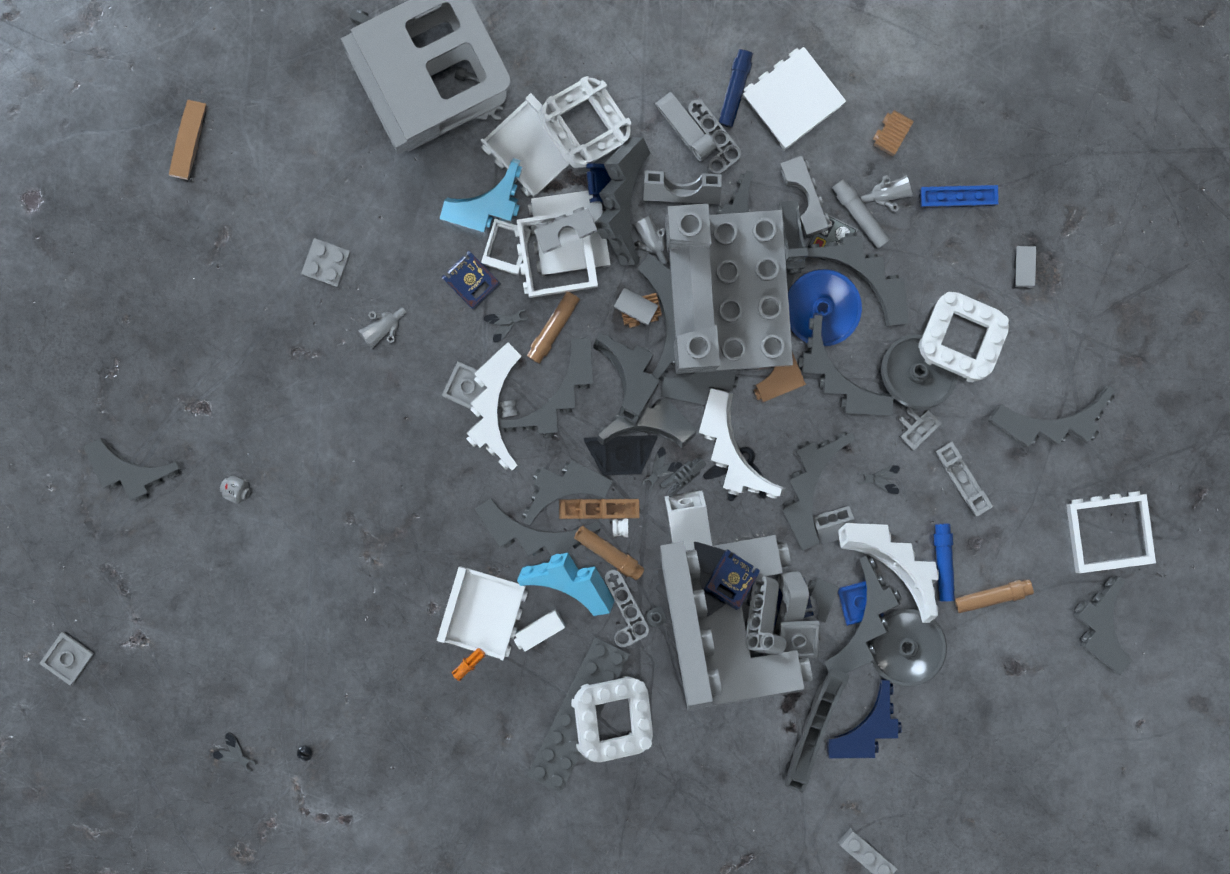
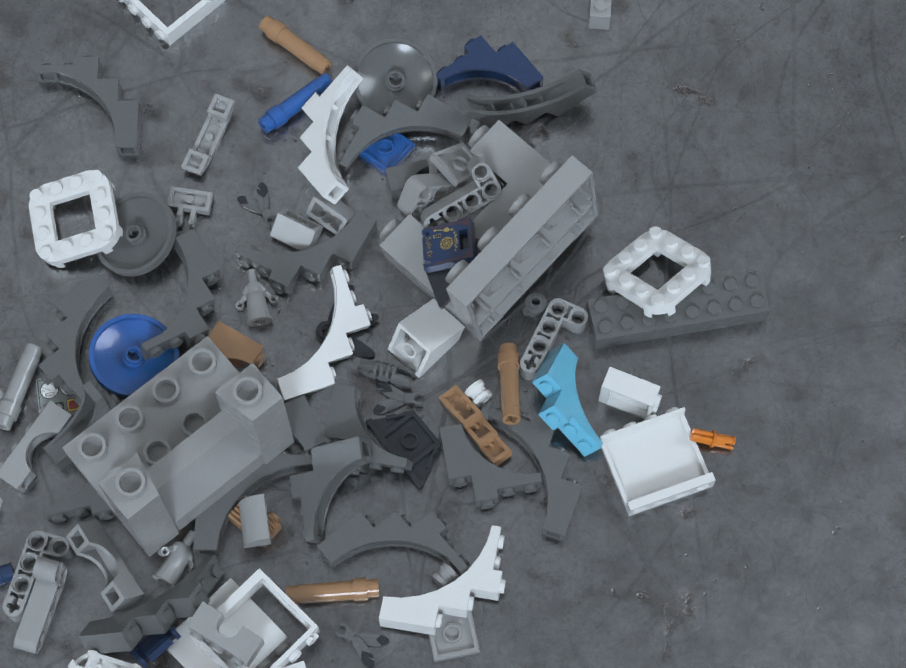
camera: 125 degrees left, 20 degrees down
none -> light grey piece [235,269,278,327]
none -> light grey brick [270,208,324,251]

